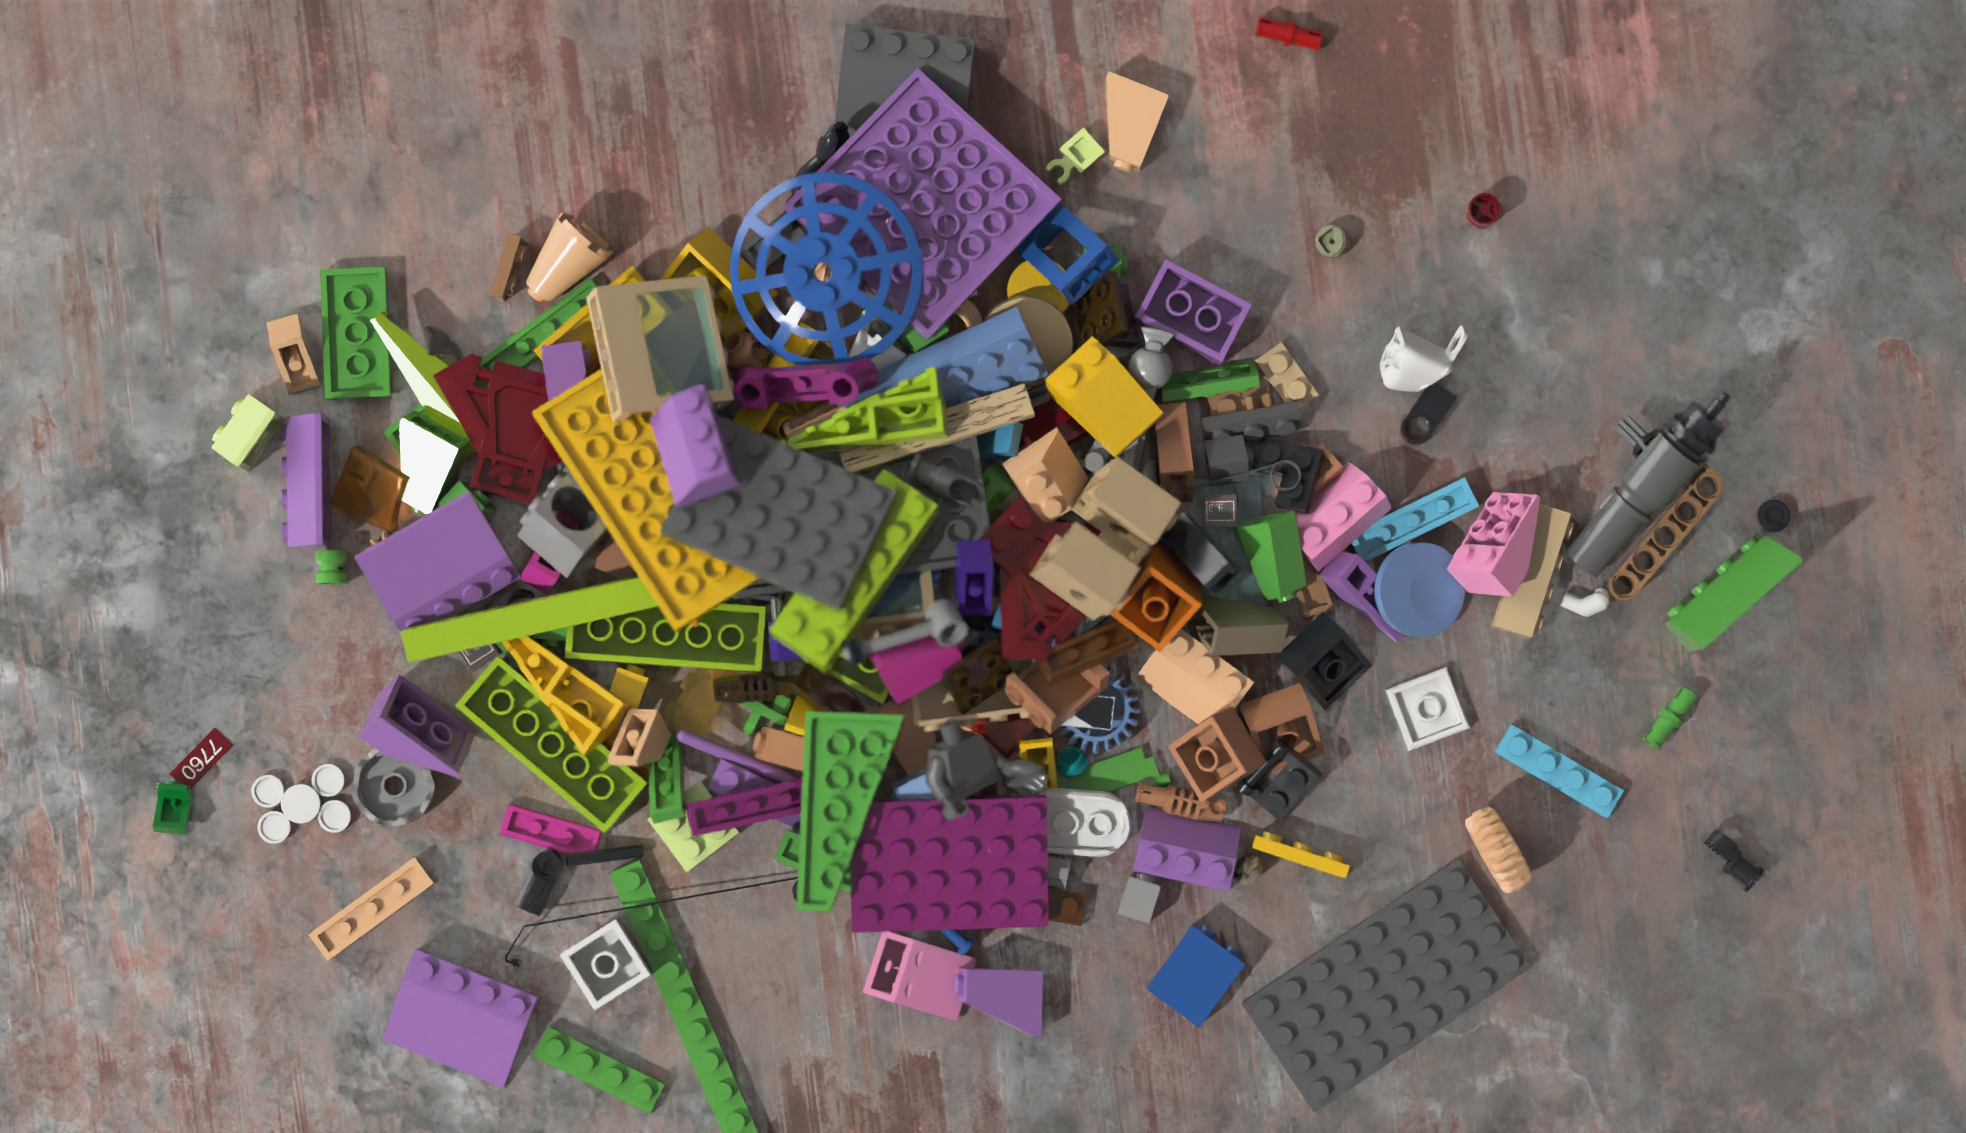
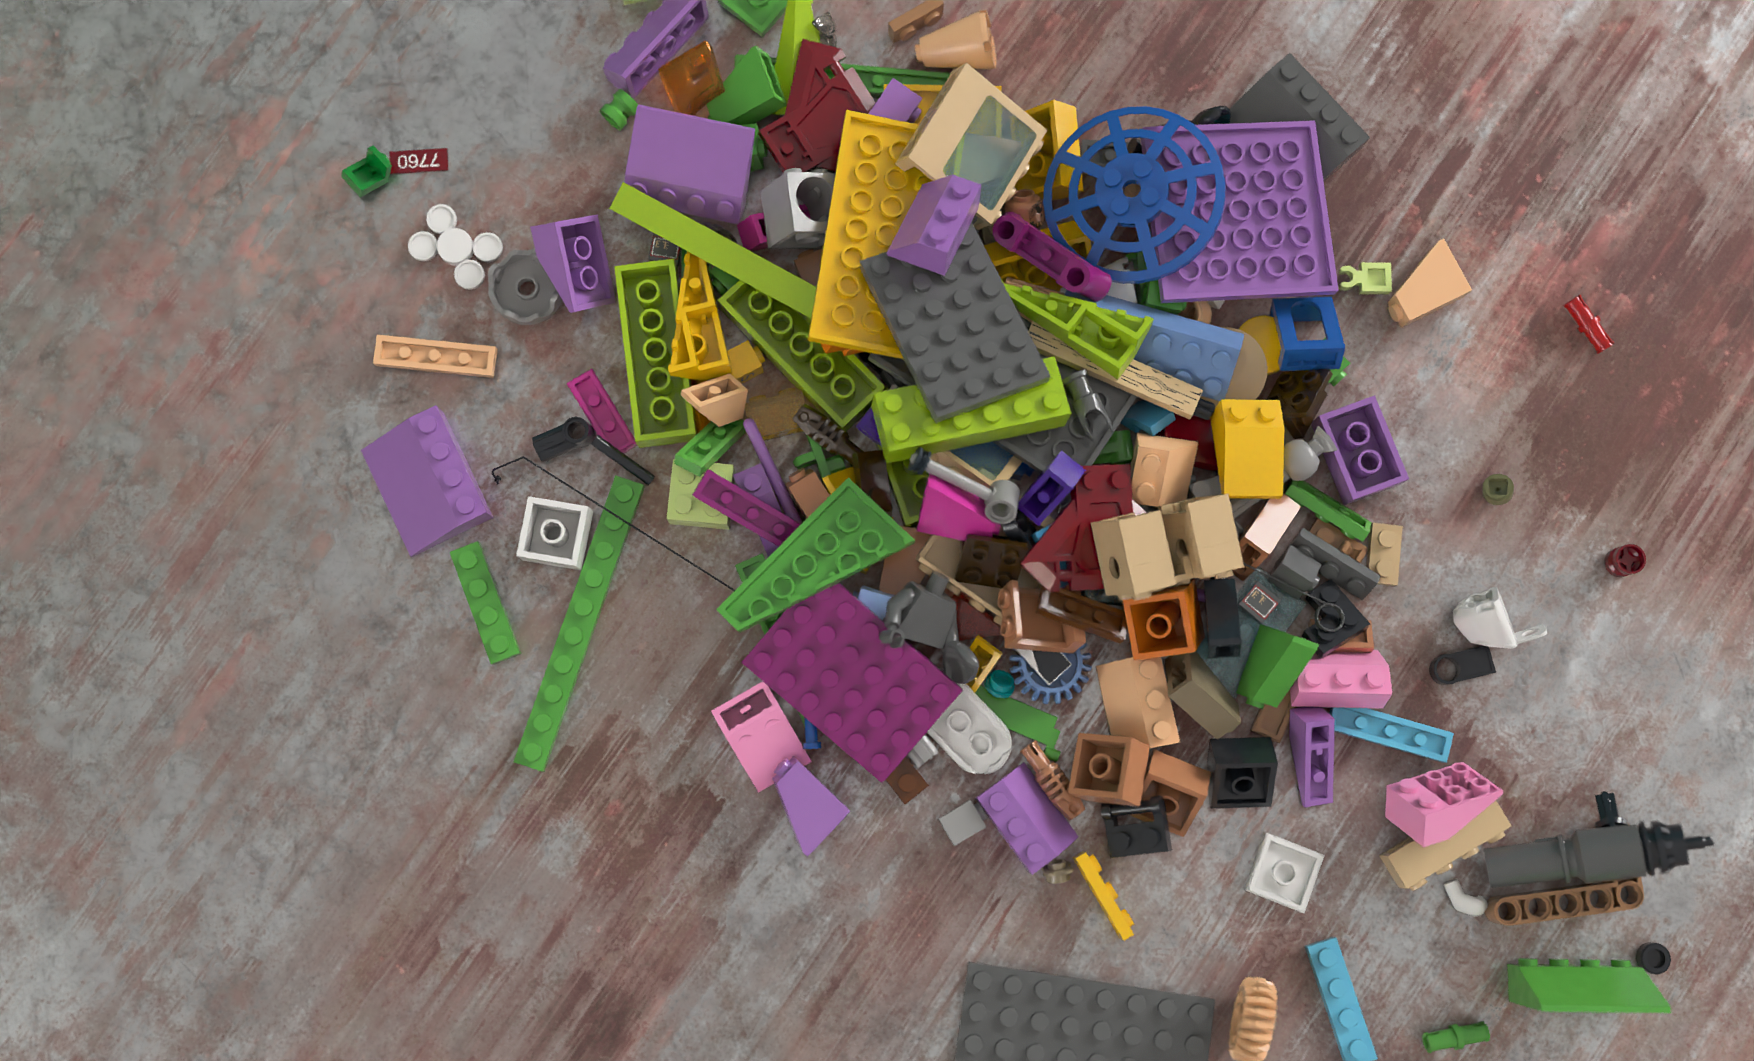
camera: 40 degrees right, 5 degrees down
blue panel [1145,924,1246,1028] -> none
medium blue piece [1374,542,1465,637] -> none

